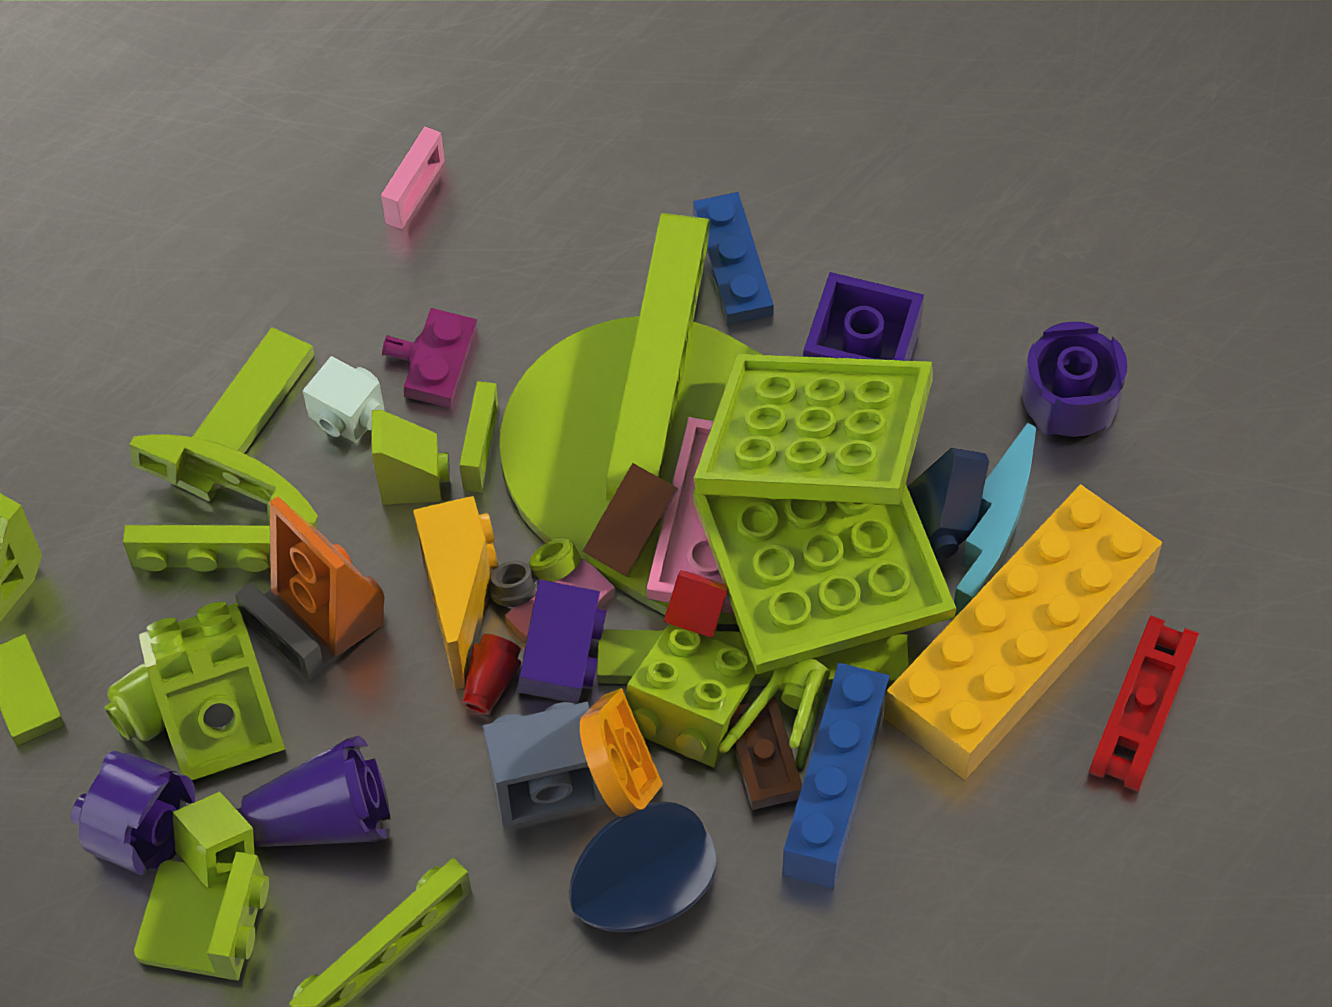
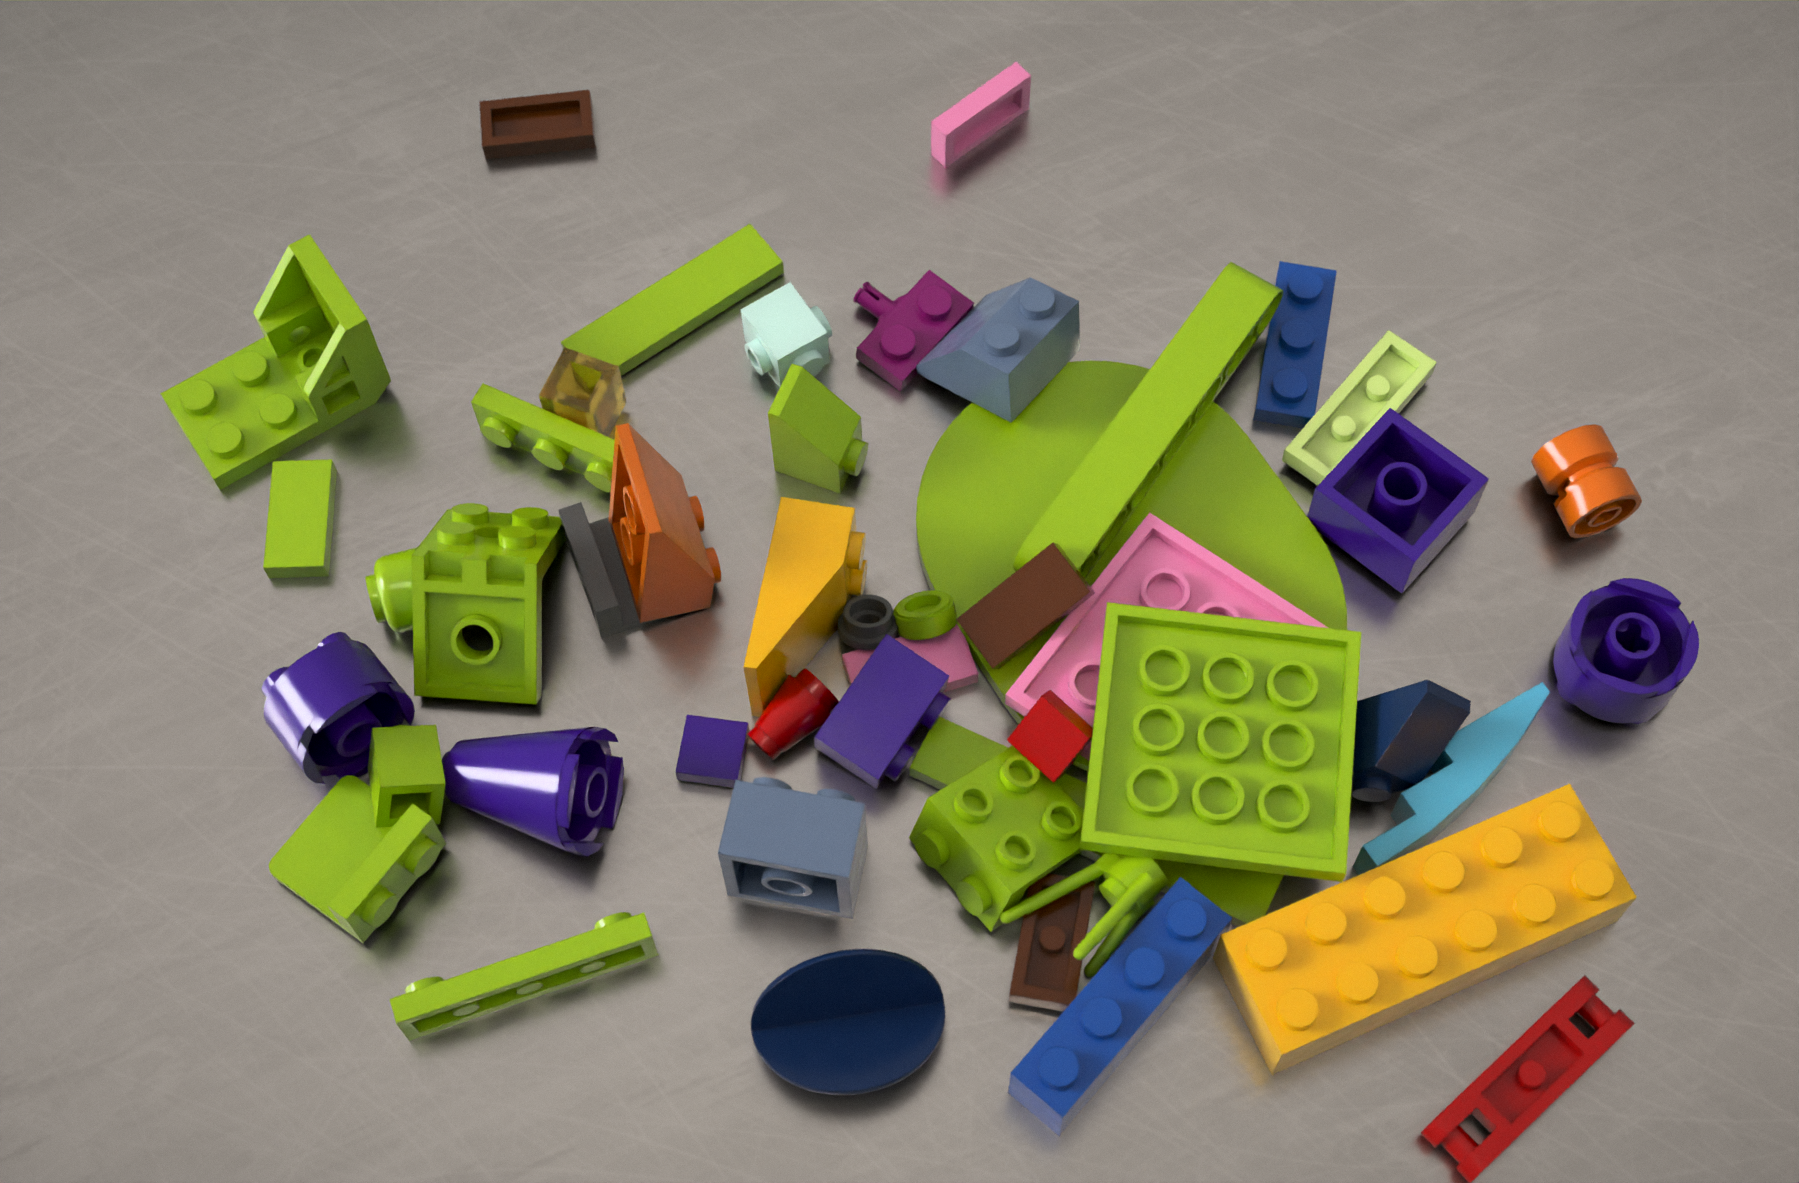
camera: 25 degrees right, 5 degrees up
lime slope [129,434,318,529] -> none
lime tile [459,381,500,493] -> none
light orange tile [580,688,663,817] -> none
lime plate [694,354,933,505] -> none
none -> reddish brown tile [479,90,596,160]
none -> clear yellow brick [539,347,627,437]
none -> dark purple tile [675,715,750,788]
none -> sand blue slope [916,277,1080,422]
none -> yellowish green plate [1282,330,1437,485]
none -> orange wheel [1531,424,1642,538]

